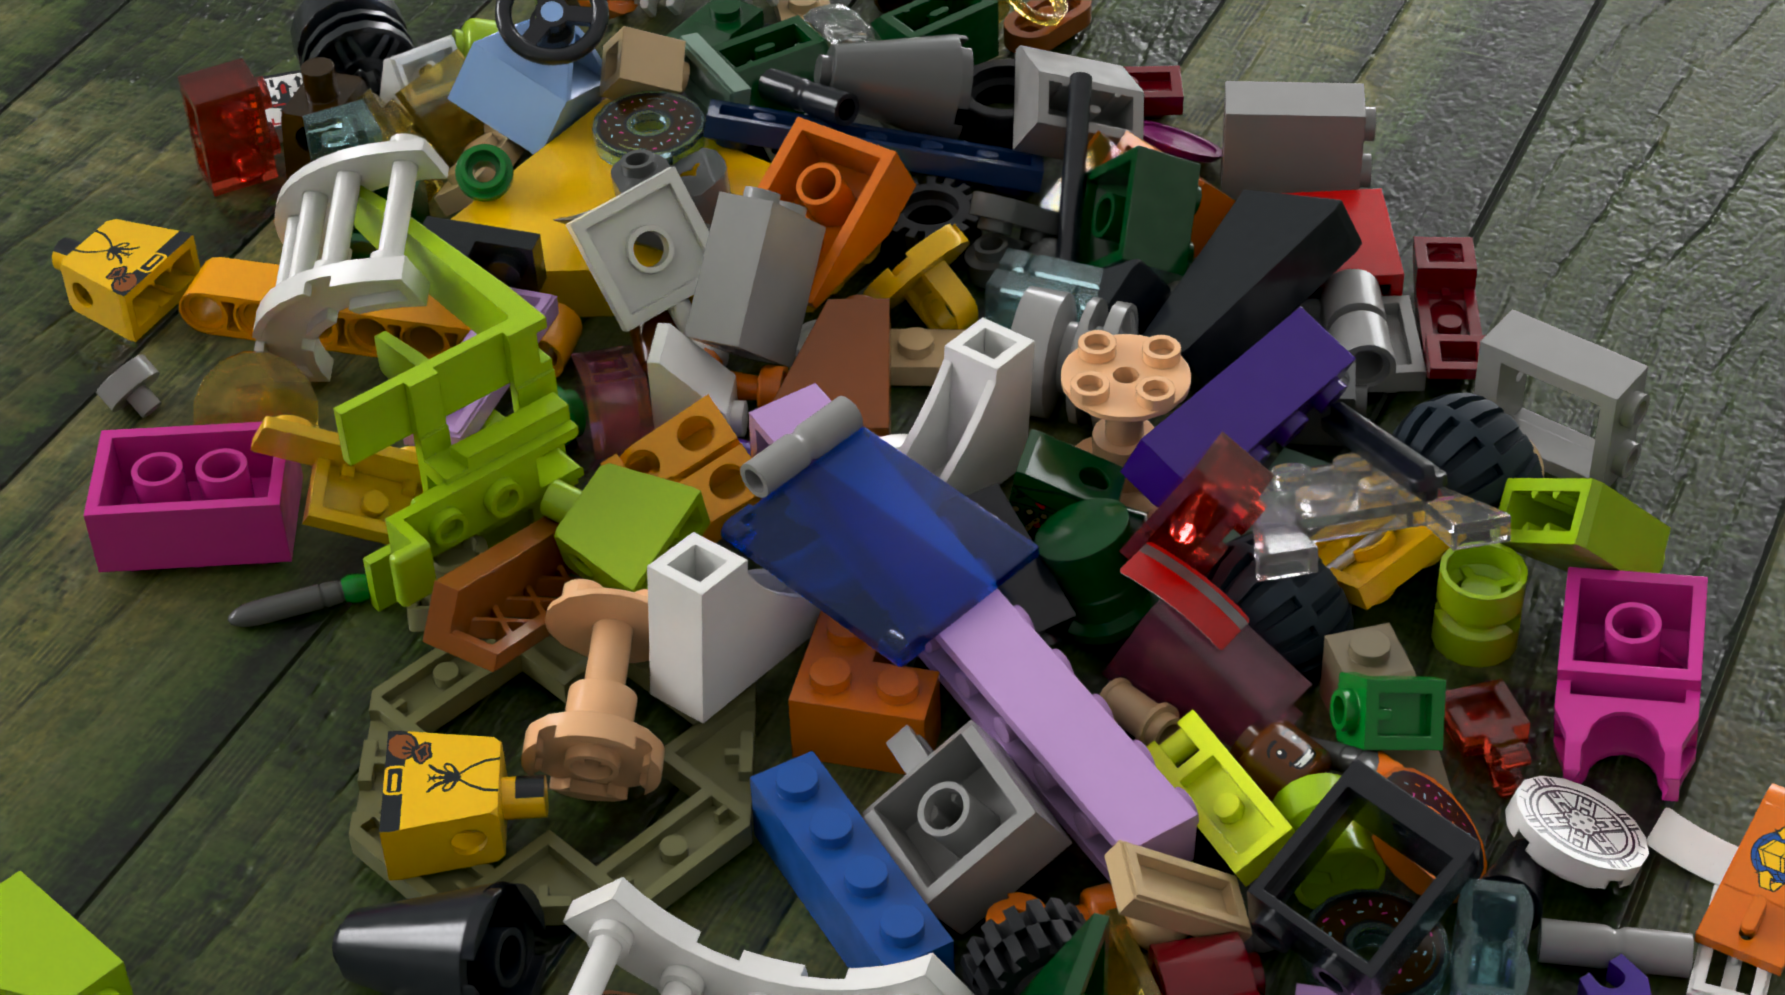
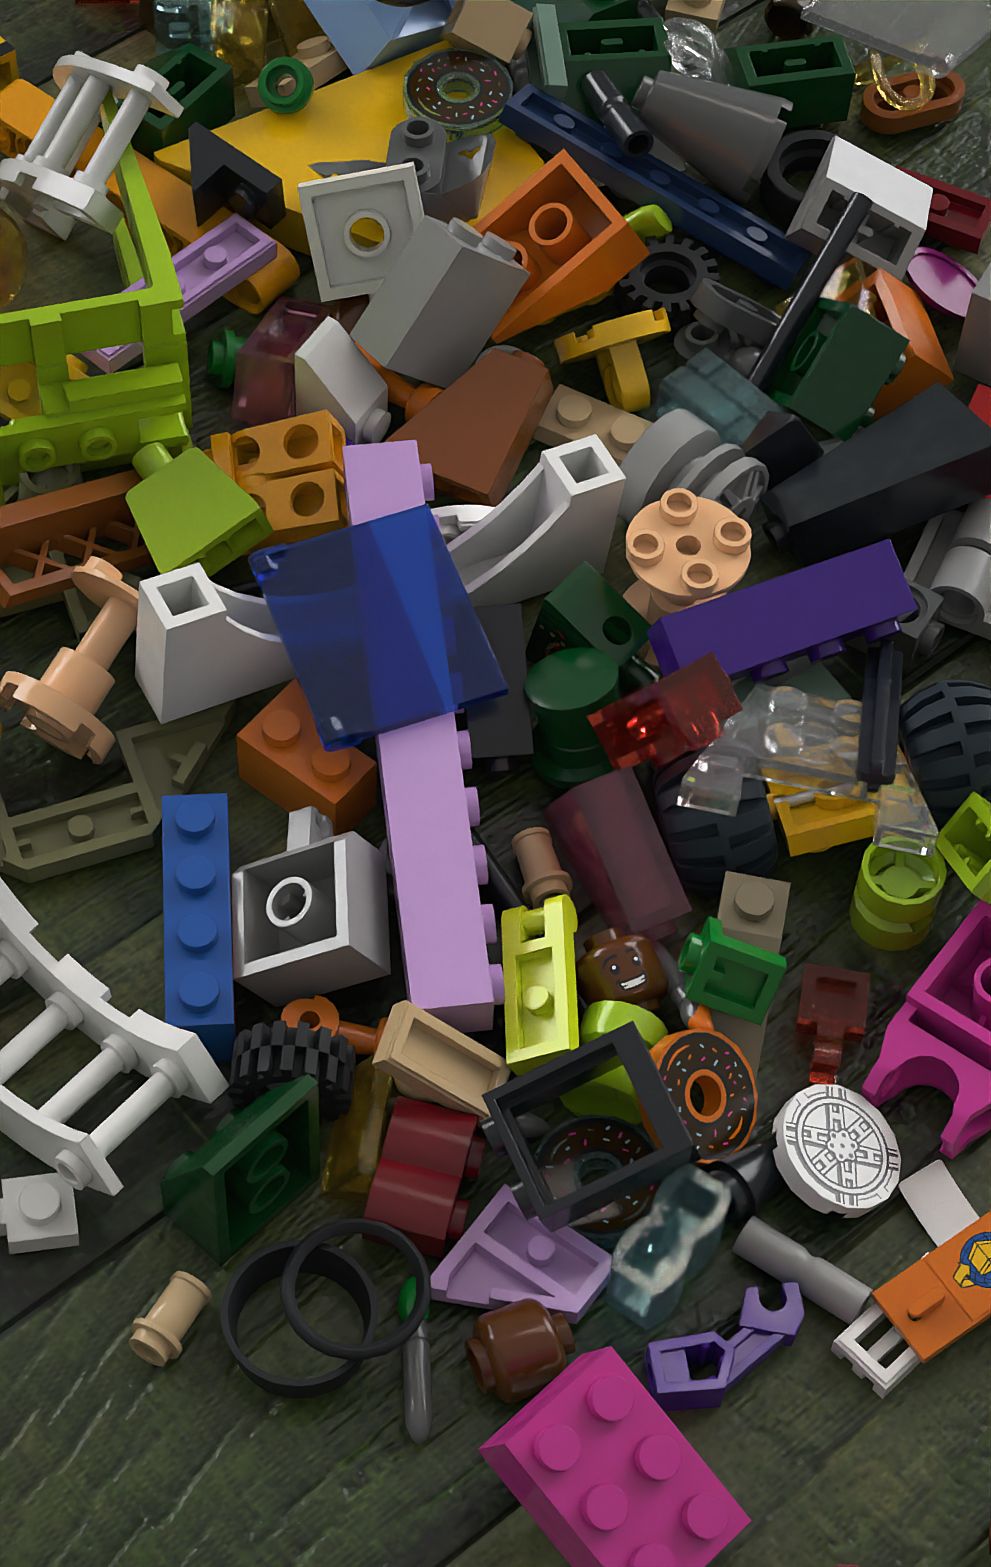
camera: 20 degrees right, 15 degrees up
light grey piece [740,396,863,498] -> none
red sticker [1120,542,1249,650] -> none

